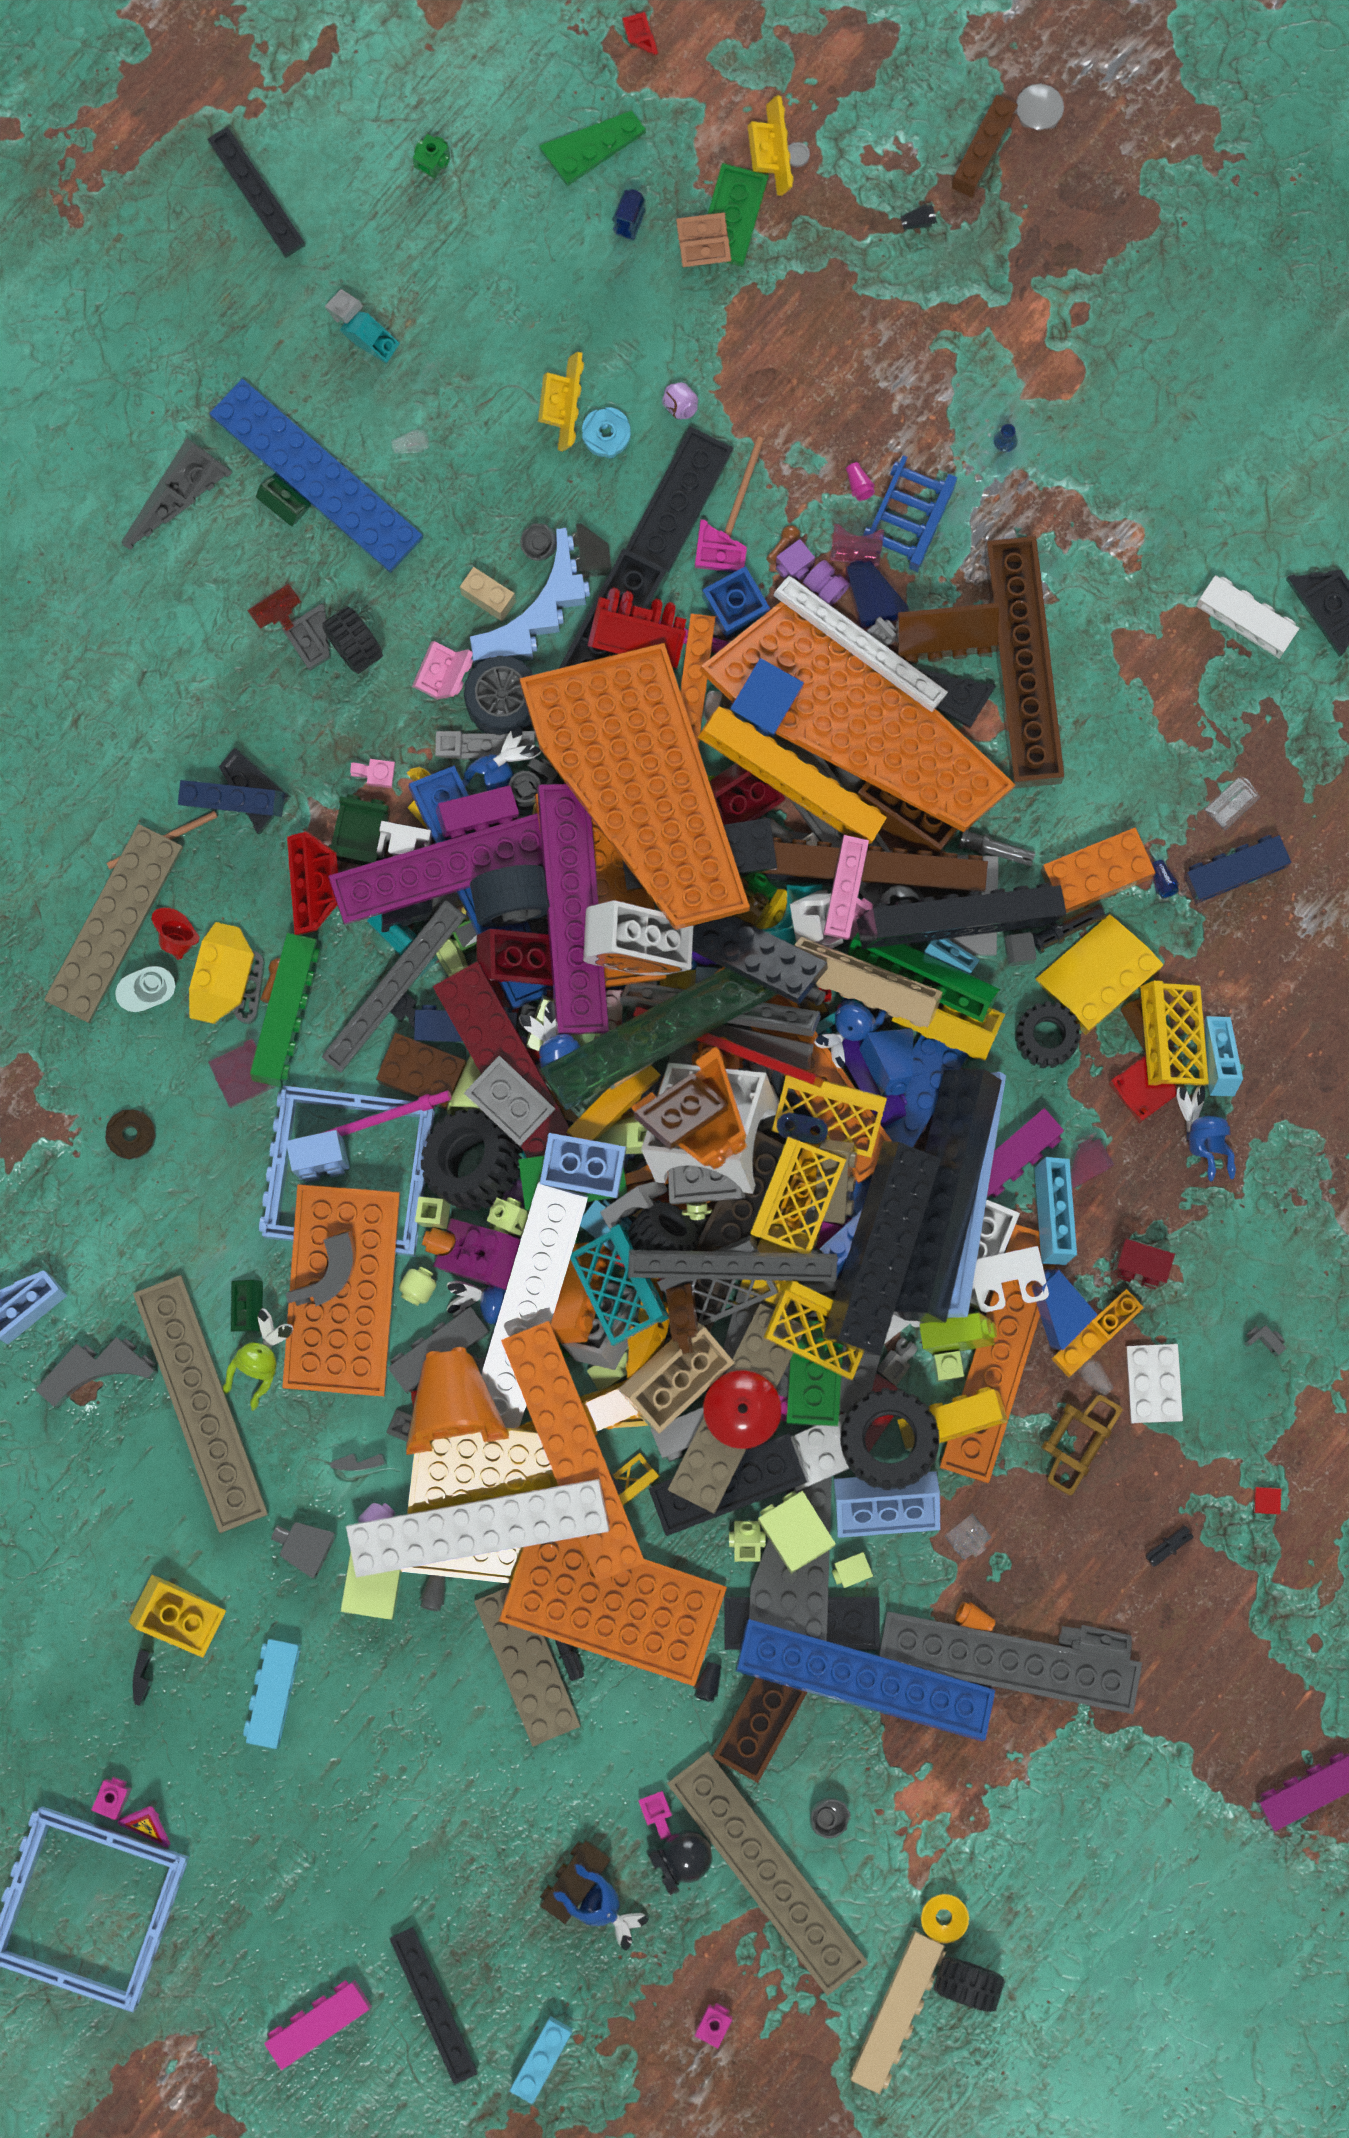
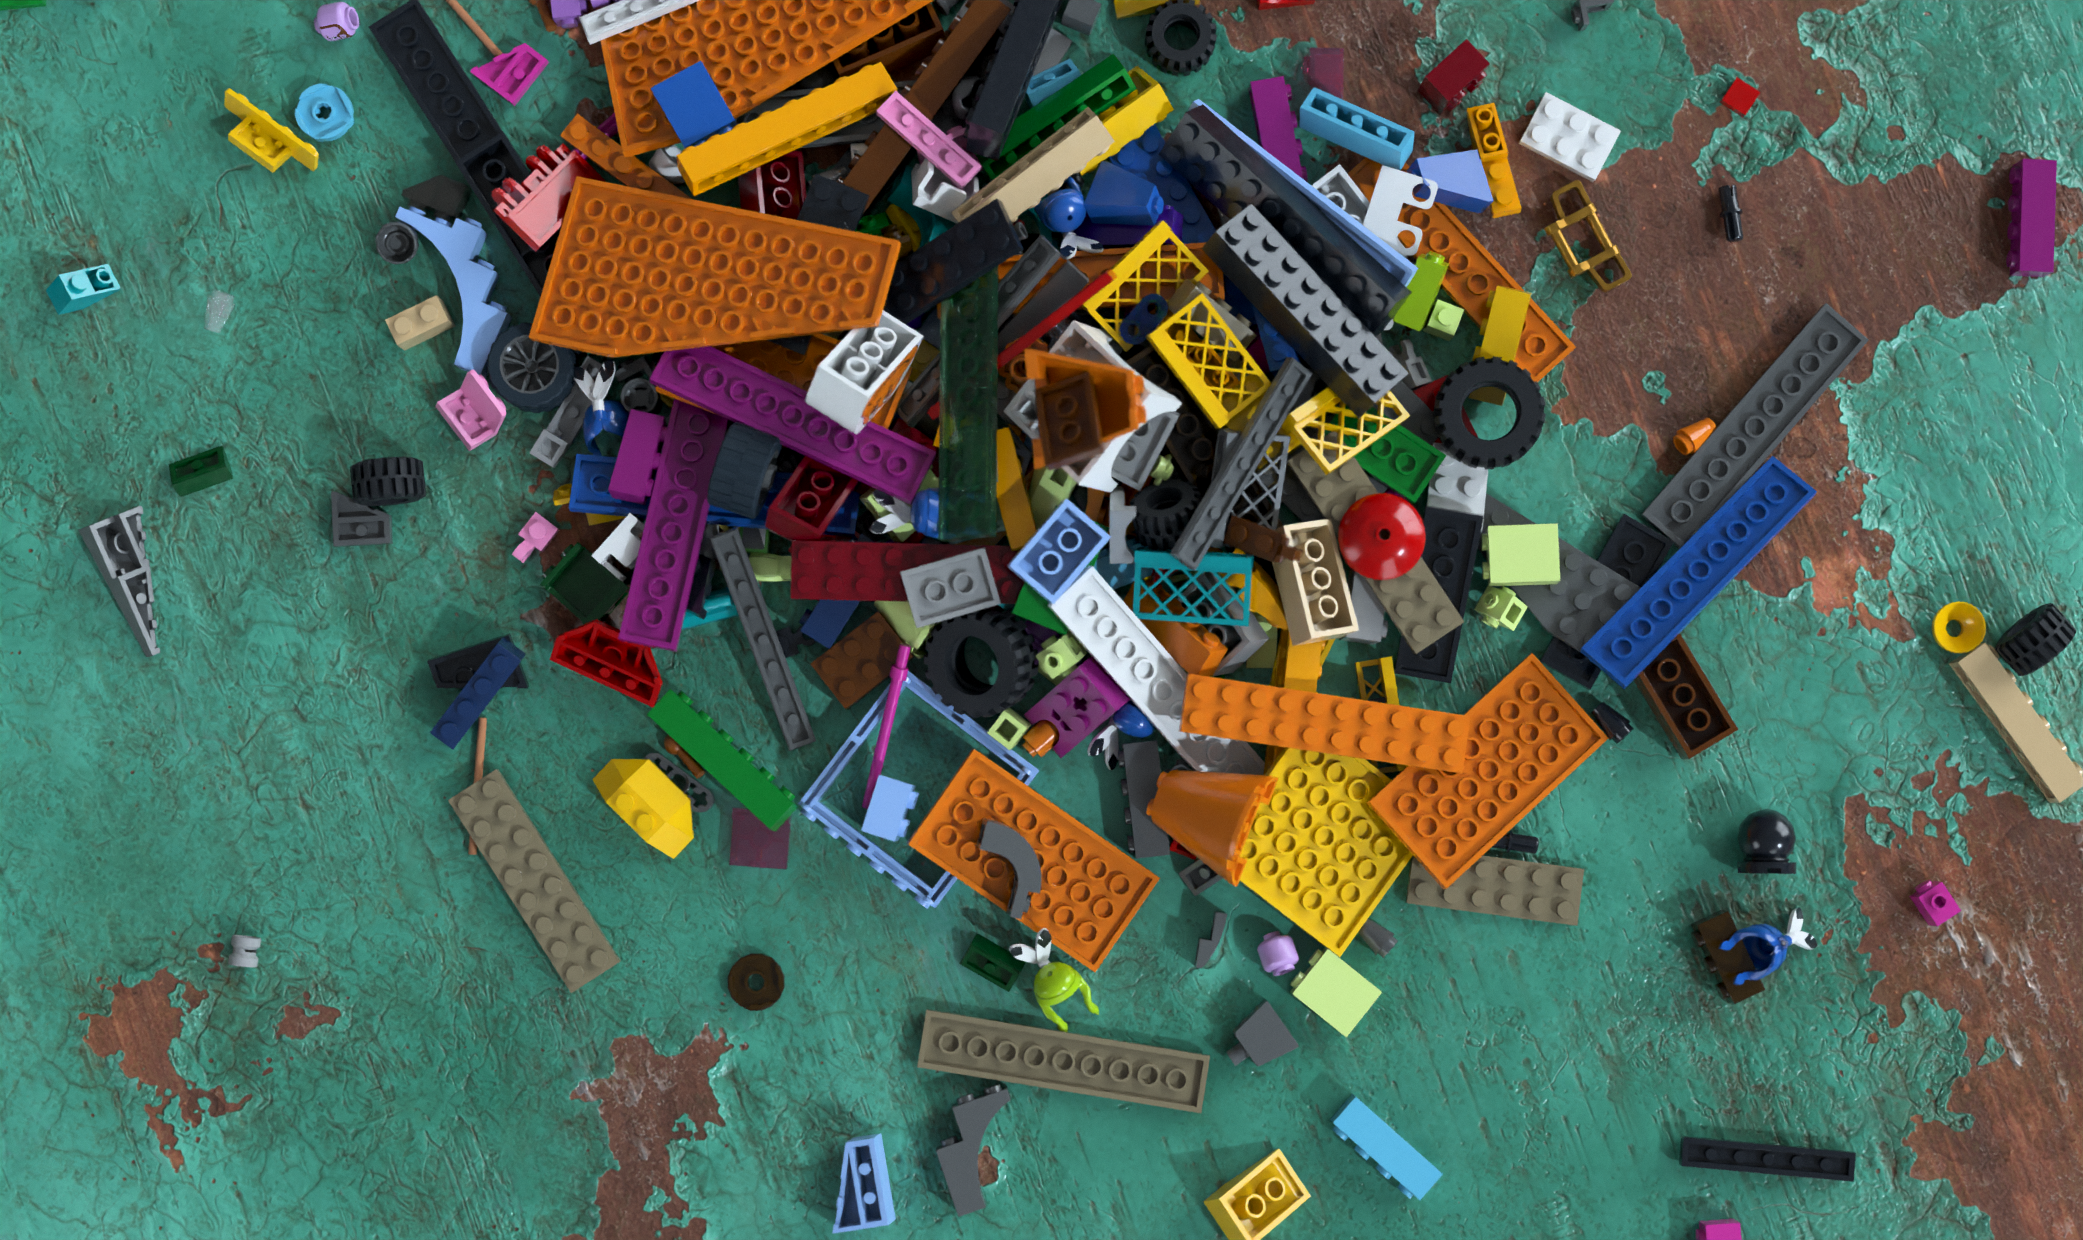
camera: 65 degrees left, 5 degrees up
light aqua piece [115,966,176,1012] -> none
red piece [151,907,200,960] -> none
blue plate [209,379,423,573] -> none
clear red hinge [247,584,301,631] -> none
light grey bracket [325,289,363,324] -> none
white plate [346,1479,610,1577] -> none
yellowish green head [399,1266,437,1306] -> none
medium azure brick [510,2016,573,2105] -> none
dark pink plate [638,1791,672,1840] -> none
dark tan plate [667,1751,868,1996] -> none
blue brick [702,566,770,640] -> none
dark grey hair [810,1798,851,1839] -> none
yellowish green brick [831,1552,873,1588] -> none
light blue slope [834,1471,940,1538] -> none
clear brick [945,1513,992,1560] -> none
dark grey hinge [1058,1625,1132,1661] -> none
clear cone [1077,1358,1114,1396] -> none

